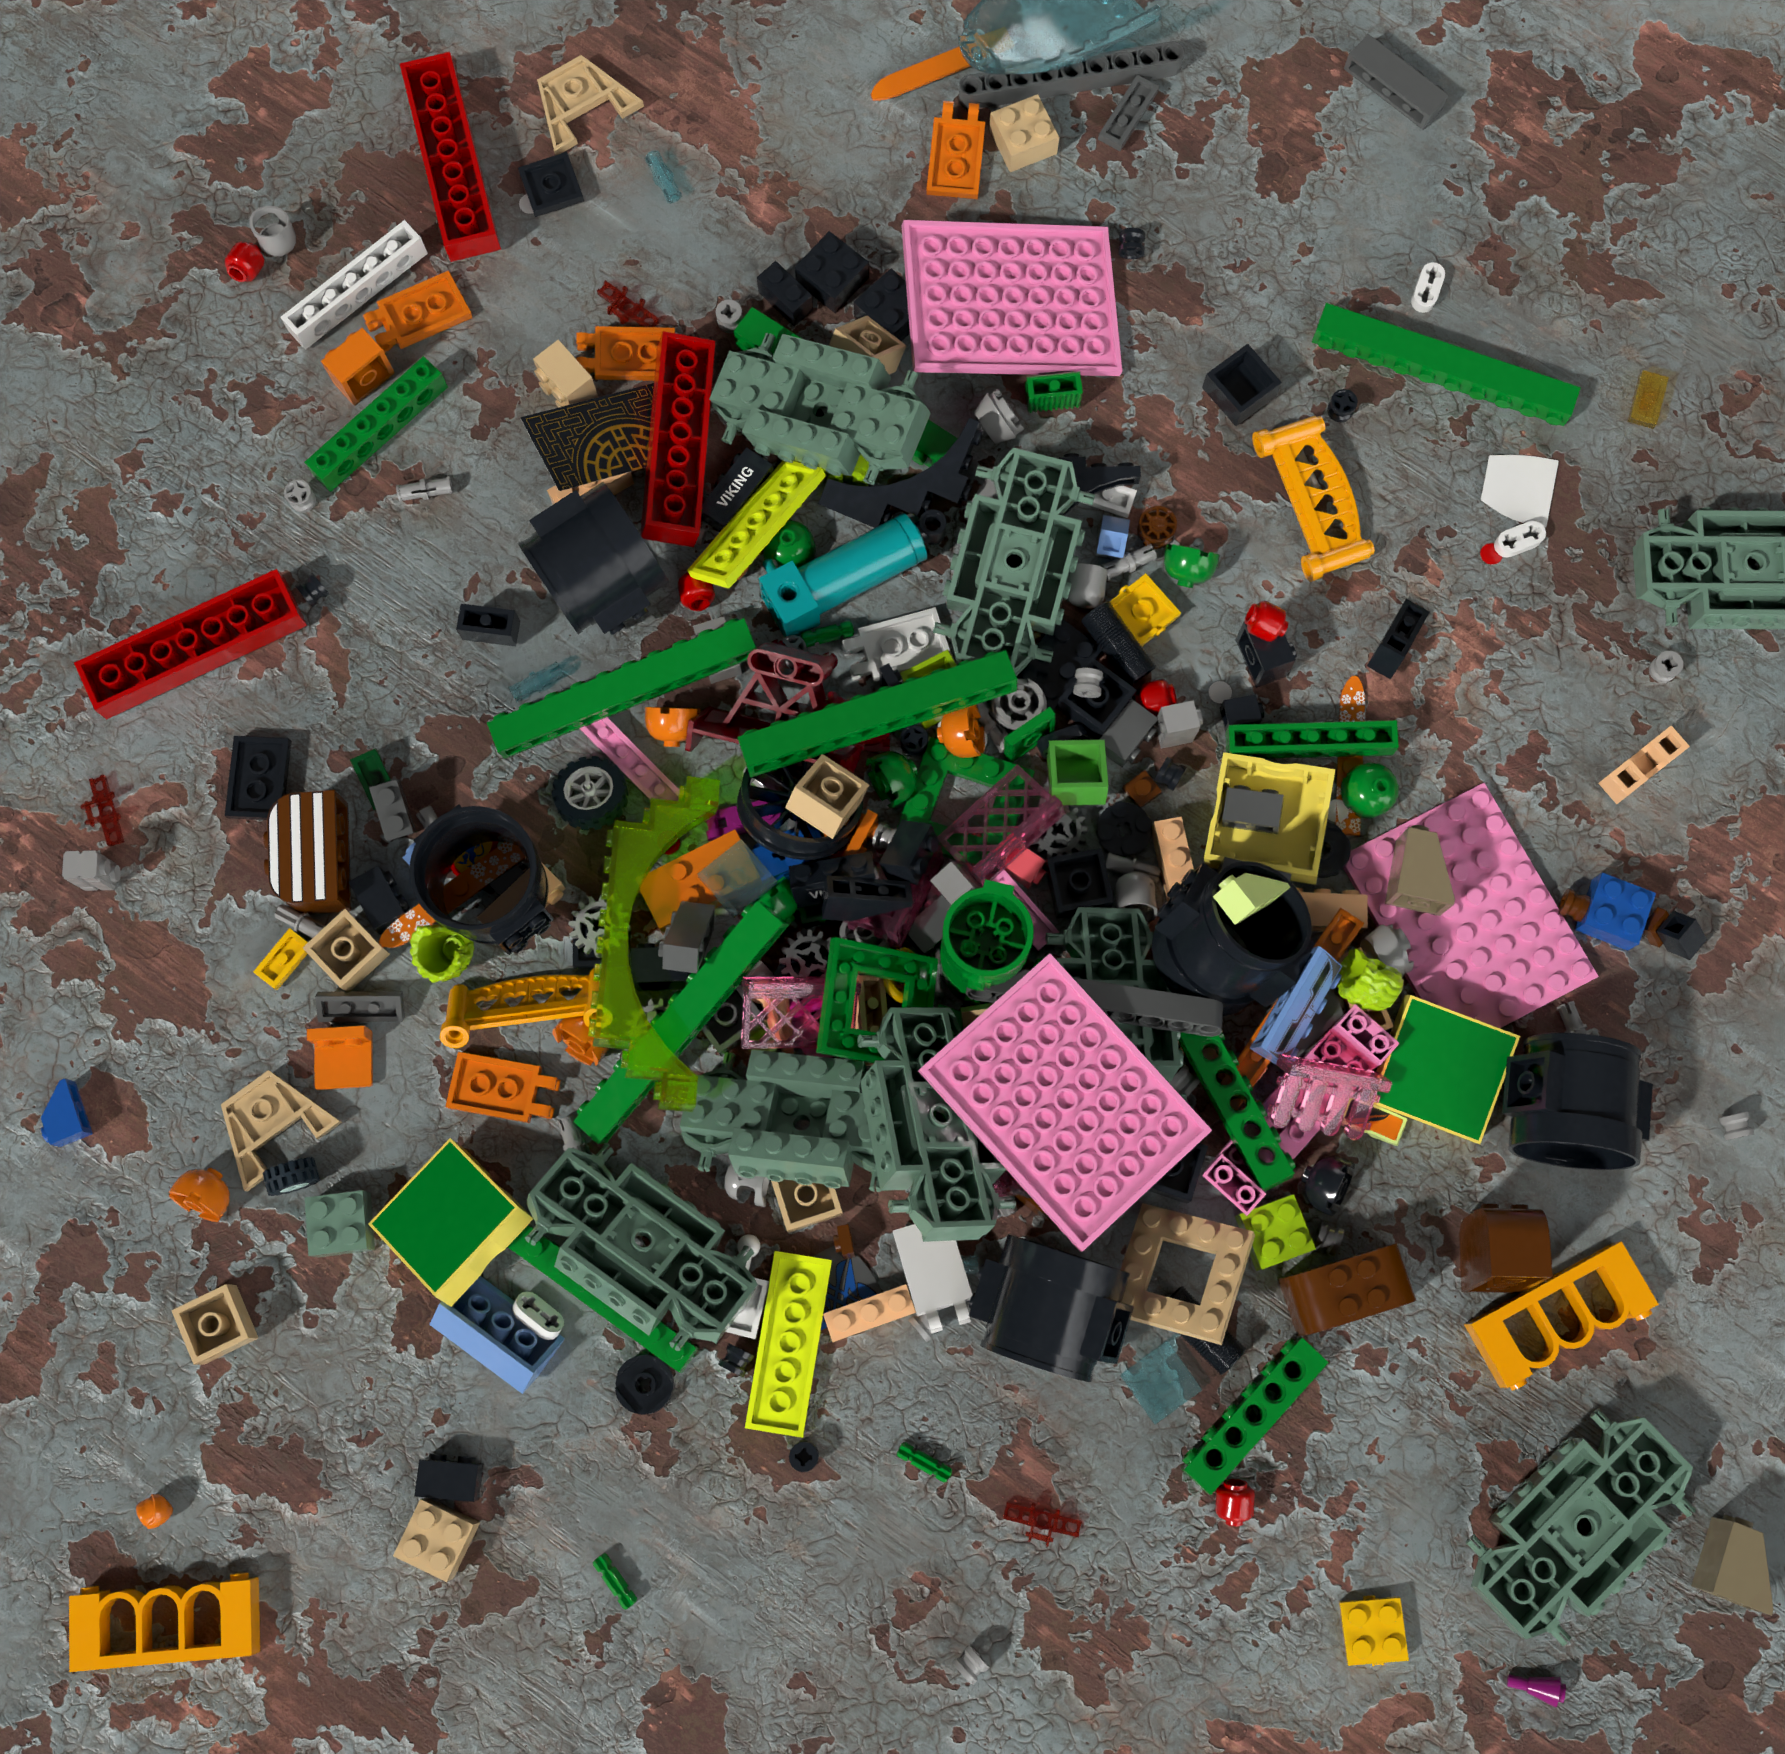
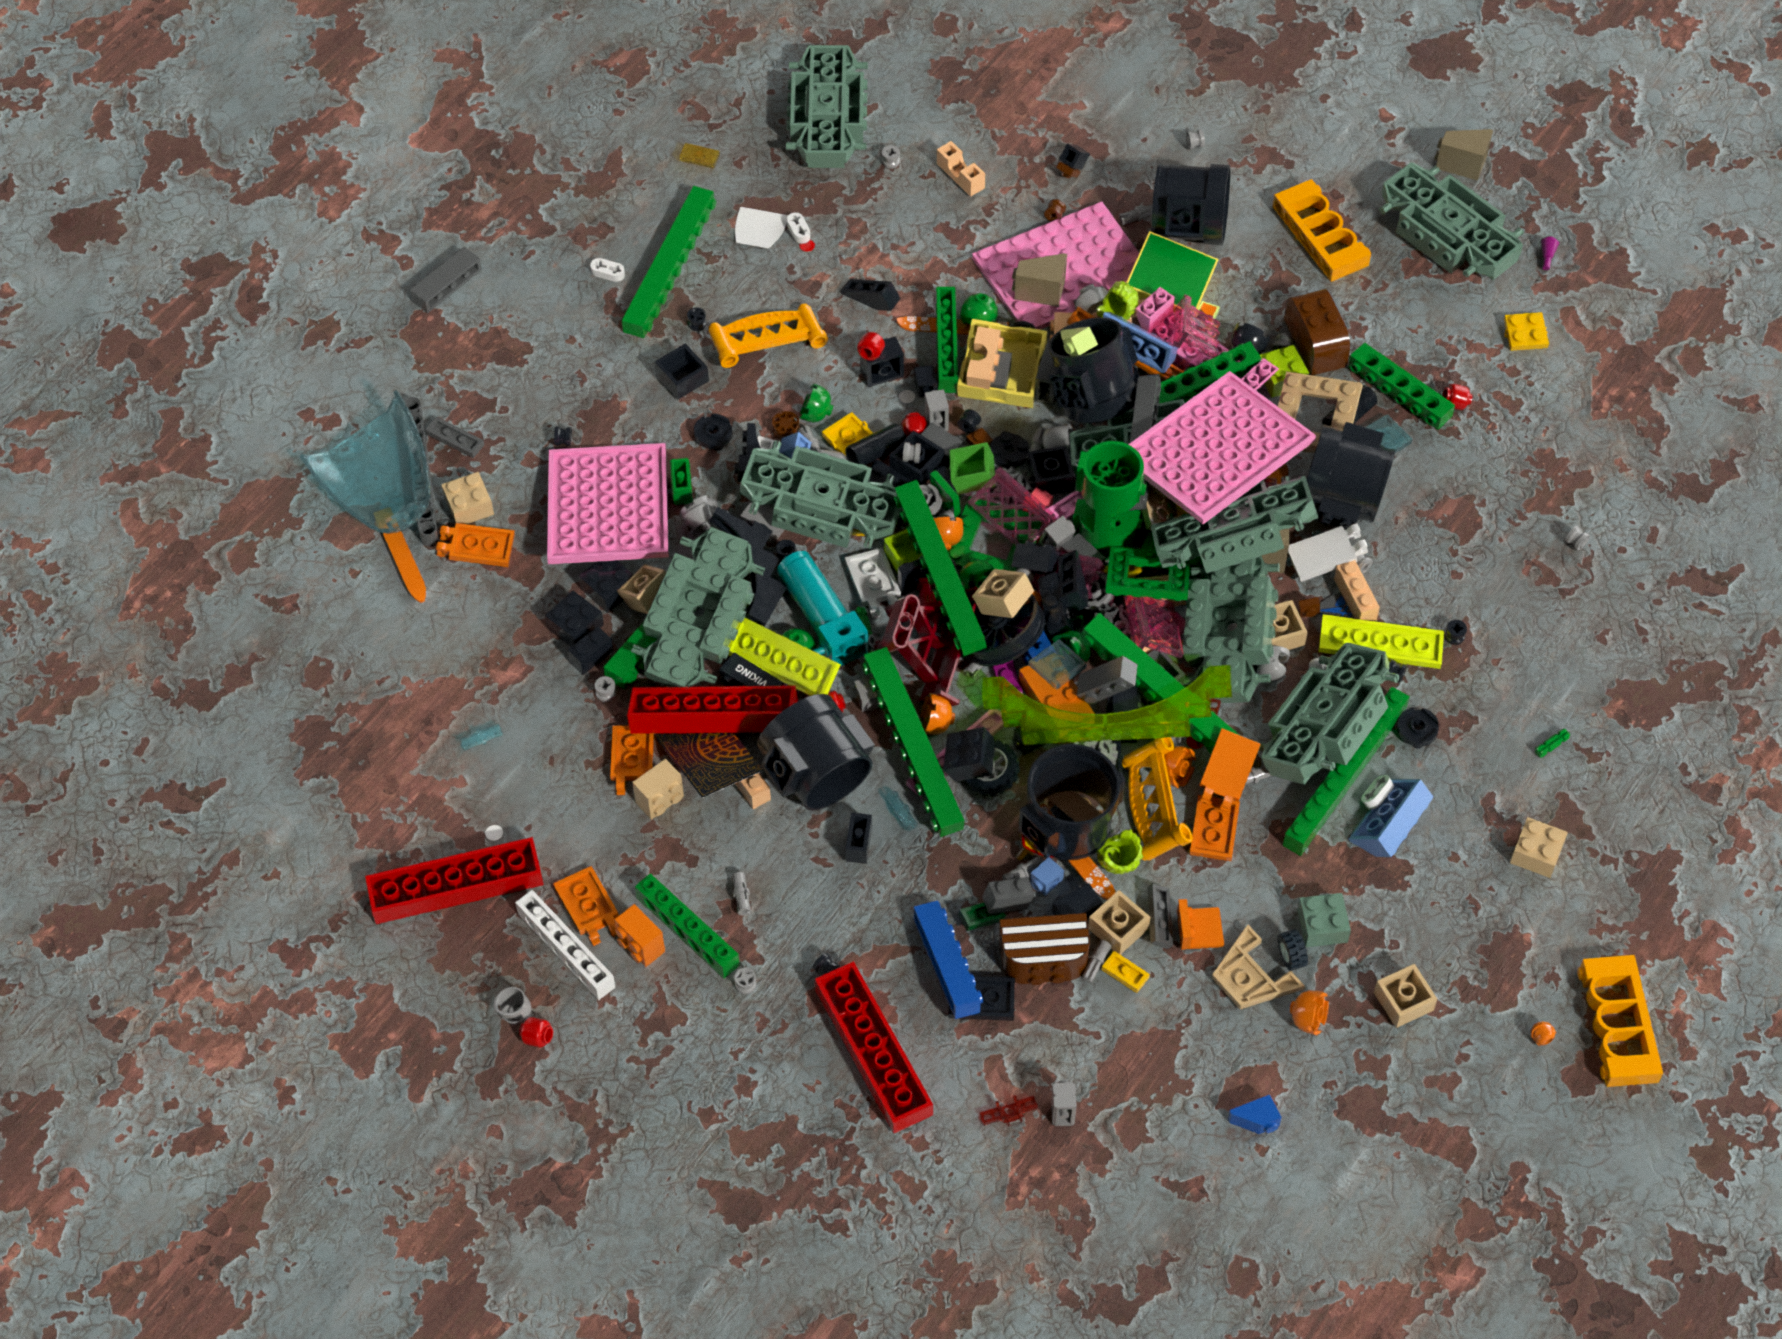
camera: 90 degrees left, 20 degrees down
green tile [368,1138,533,1307] -> none
black brick [414,1453,484,1502] -> none
black plate [518,152,584,217] -> none
tan wing [537,55,644,155] -> none
clear red piece [597,280,659,327] -> none
green axle [897,1442,952,1483] -> none
clear red piece [1003,1502,1082,1547] -> none
light nougat brick [1152,816,1194,902] -> none
reddish brown brick [1459,1204,1553,1293] -> none
blue brick [1575,872,1656,951] -> none
none -> black plate [694,414,733,451]
none -> blue brick [914,900,983,1019]
none -> black piece [943,727,996,782]
none -> light nougat arch [966,326,1004,389]
none -> orange tile [1199,728,1261,812]

